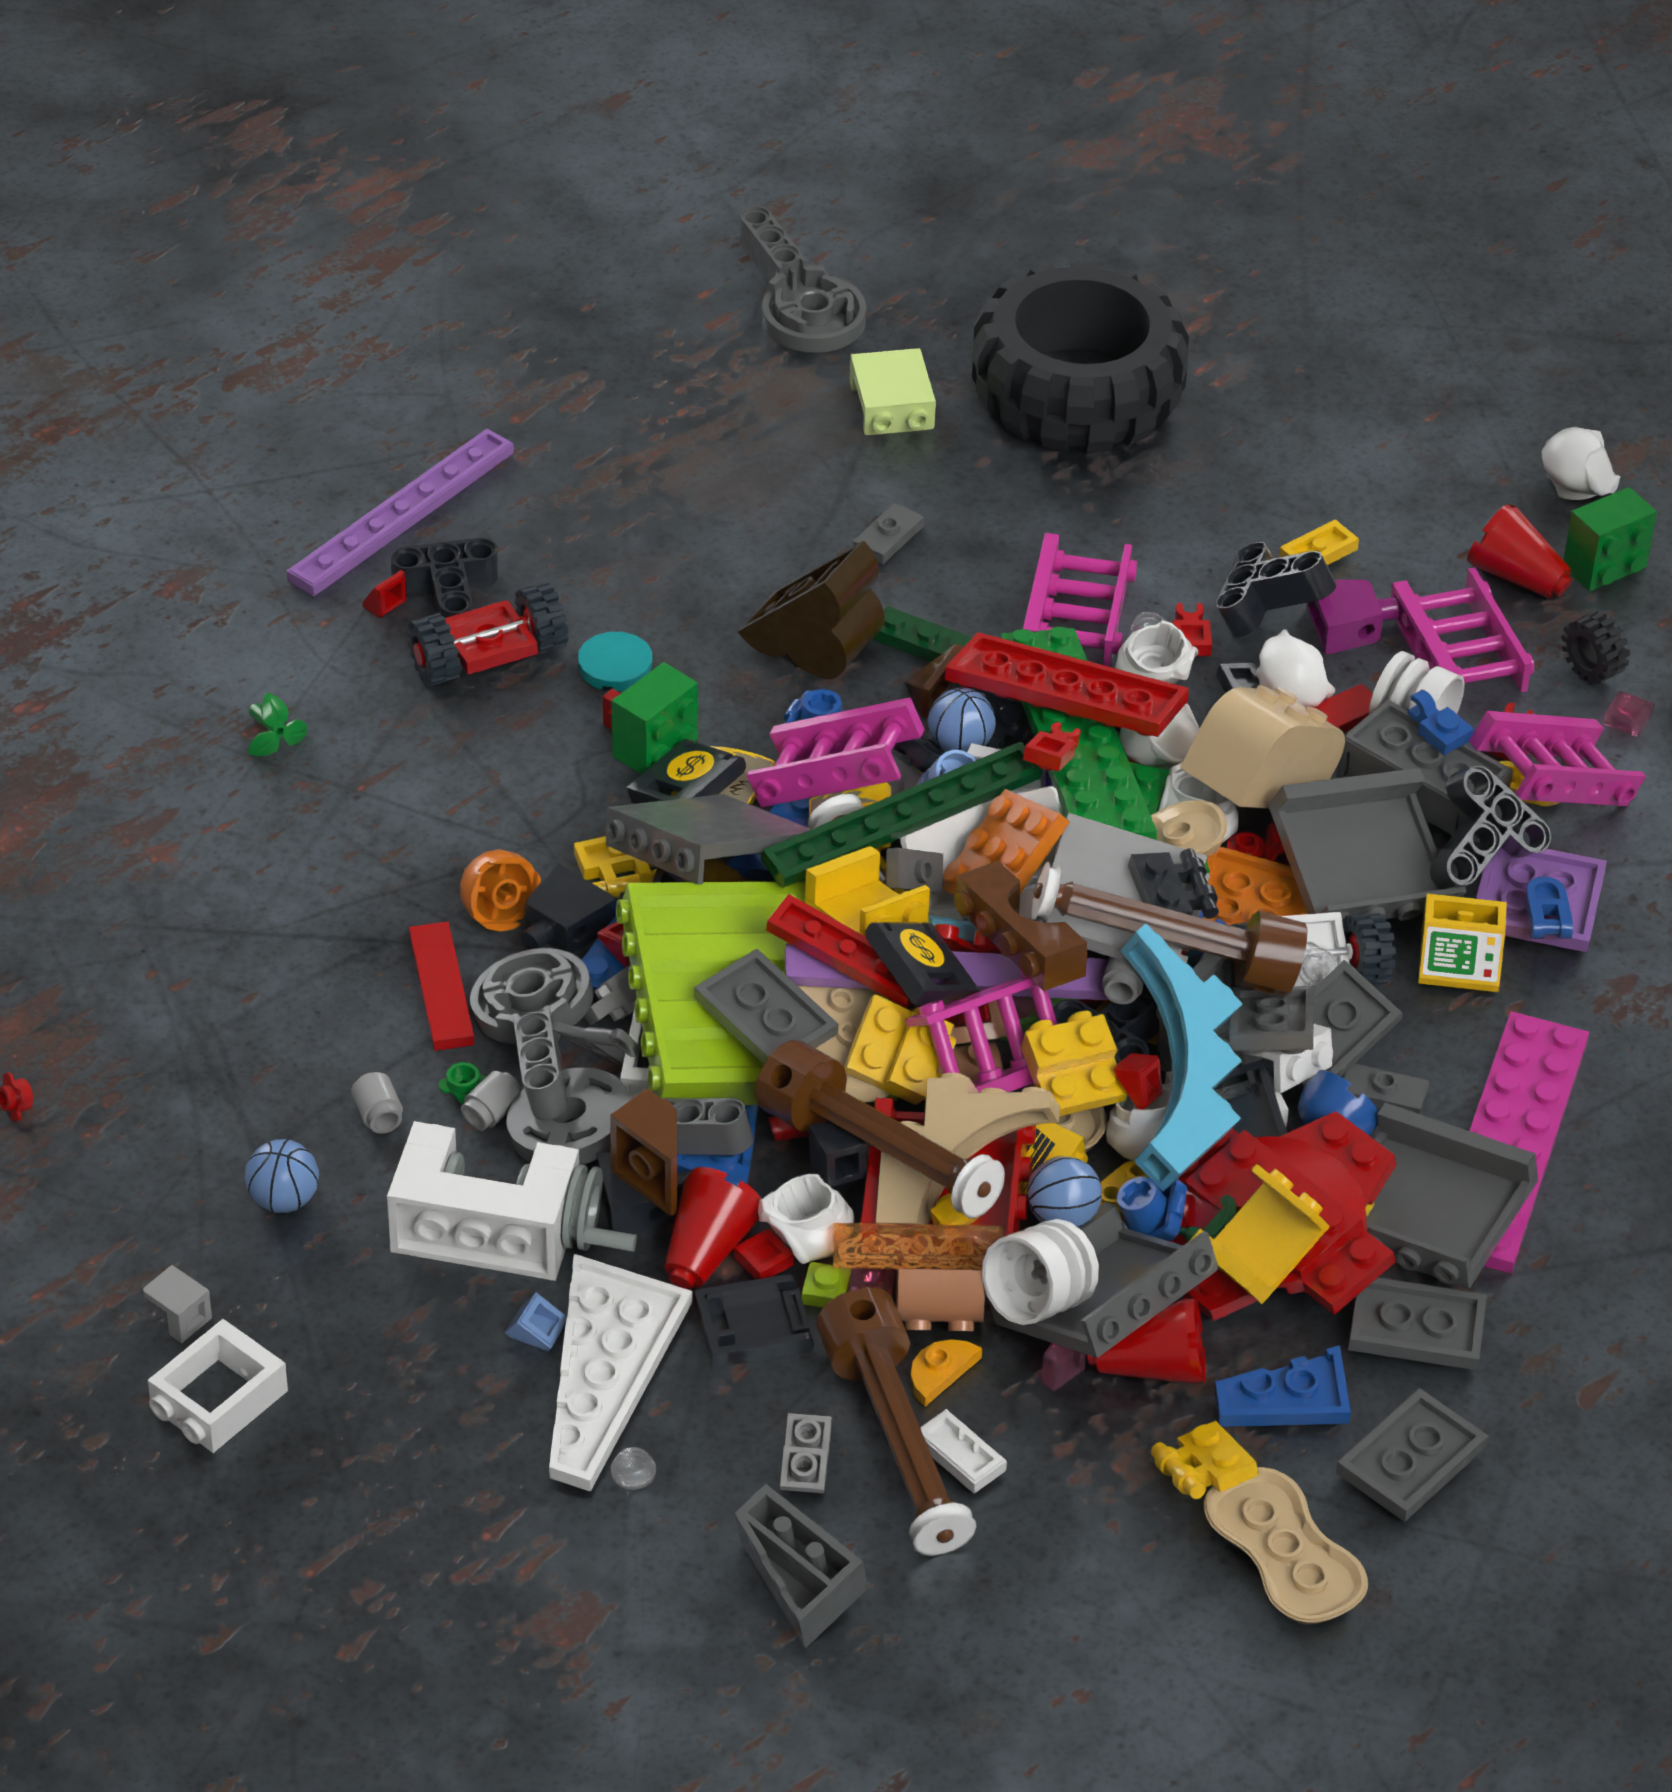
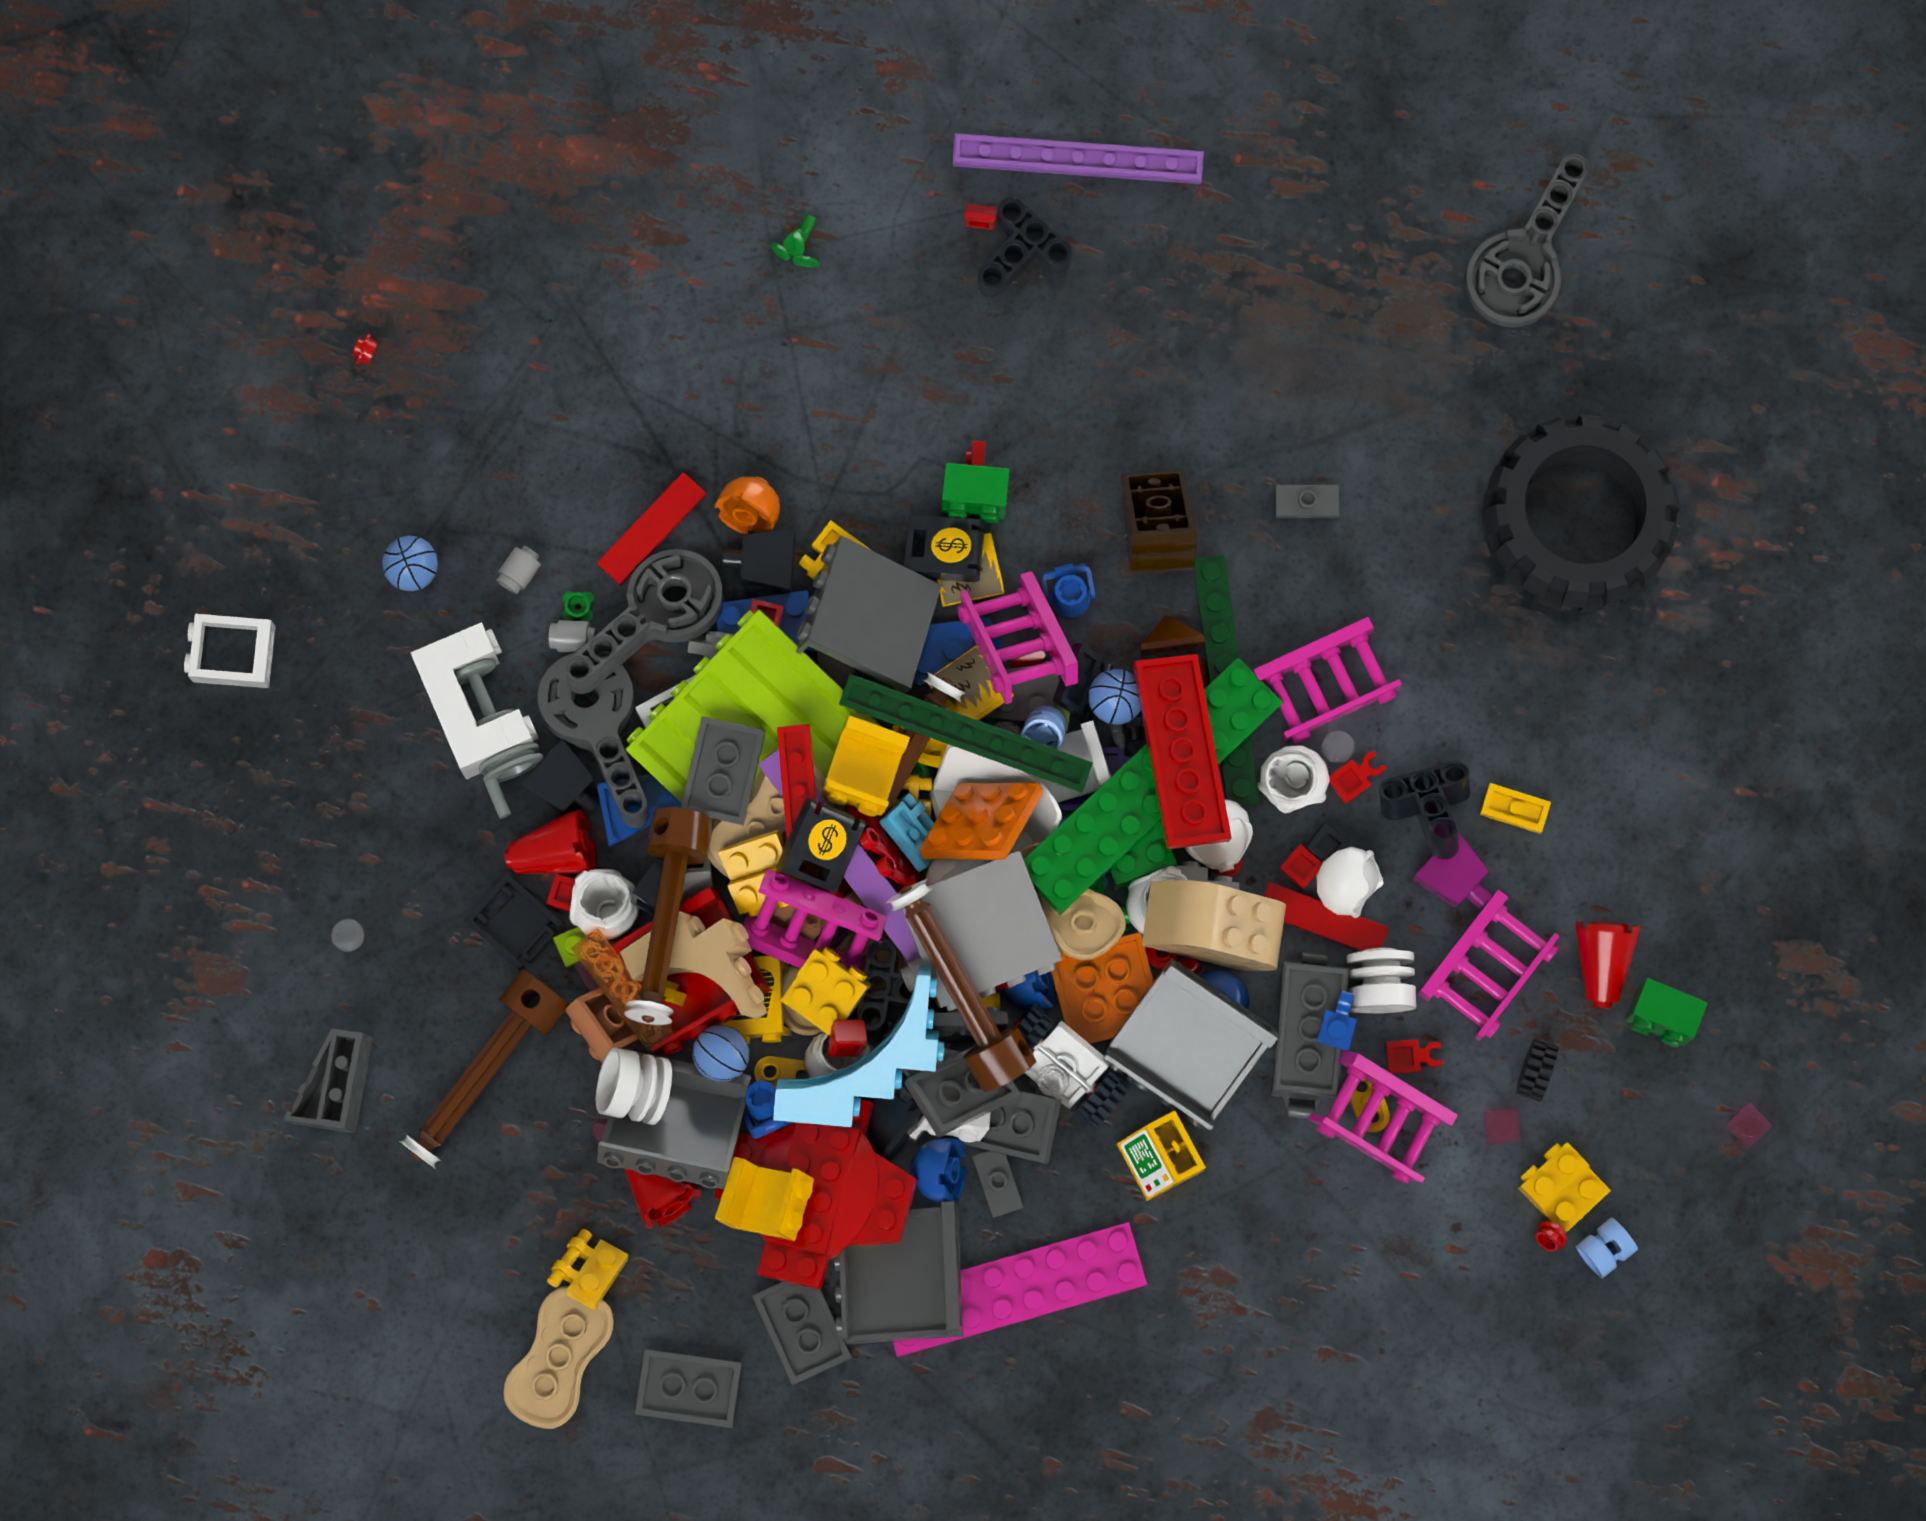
camera: 55 degrees right, 35 degrees up
light grey panel [143,1265,212,1343] -> none
plate [406,582,569,687] -> none
medium blue slope [504,1293,567,1351] -> none
white wing [549,1254,692,1491] -> none
dark grey piece [552,1022,638,1066] -> none
teal tile [578,632,652,691] -> none
reddish brown slope [610,1088,677,1216] -> none
light grey slope [780,1413,832,1493] -> none
yellowish green panel [850,348,936,435] -> none
dark grey plate [886,848,944,894] -> none
light orange plate [910,1339,982,1407] -> none
white plate [920,1409,1007,1494] -> none
reddish brown arch [954,861,1087,991] -> none
red plate [1023,722,1081,771] -> none
black plate [1128,848,1219,919] -> none
dark green piece [1179,1195,1237,1242] -> none
blue wing [1214,1345,1351,1427] -> none
black beam [1430,765,1551,889] -> none
medium lavender plate [1476,845,1607,952] -> none
blue plate [1525,876,1573,939] -> none
white helmet [1542,427,1620,500] -> none

